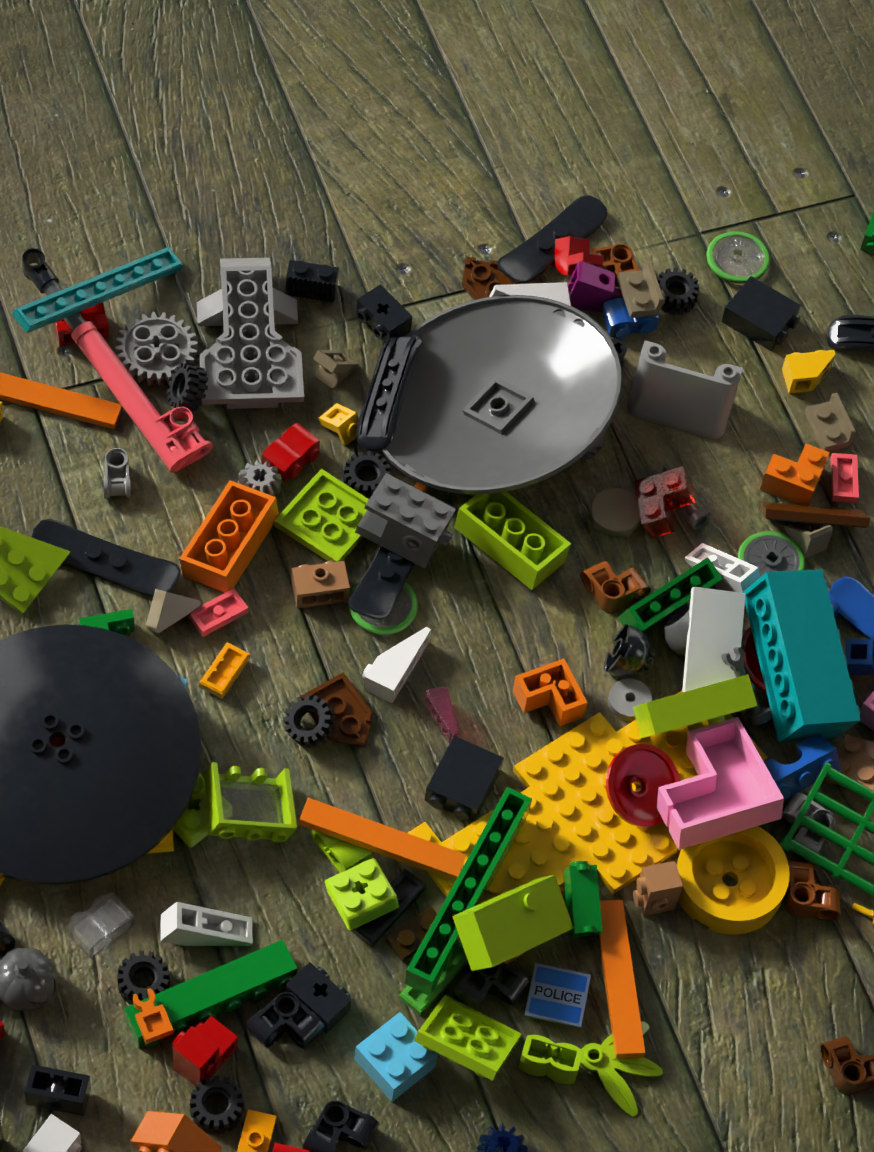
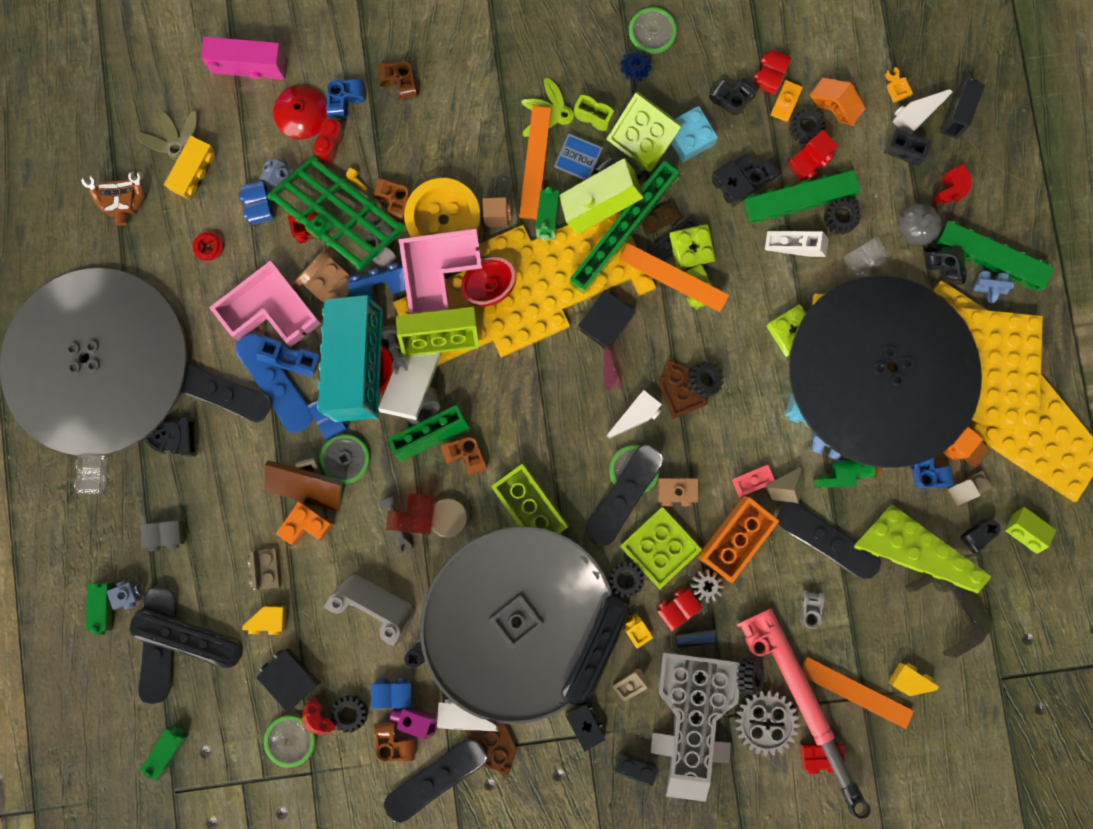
camera: 160 degrees left, 25 degrees up
teal tile [12,247,183,333] -> none
orange plate [133,988,174,1044] -> none
light orange plate [199,642,250,699] -> none
lime window [202,762,297,843] -> none
dark grey torso [355,473,456,568] -> none
orange brick [513,659,588,727] -> none
red brick [555,236,603,276] -> none
black cylinder [604,624,653,679] -> none
light grey piece [608,678,652,721] -> none
dark tan bracket [617,262,665,318] -> none
white slope [685,543,761,593] -> none
coral plate [830,453,859,503] -> none
none -> red cylinder [302,696,336,735]
none -> pearl dark grey slope [675,628,716,648]

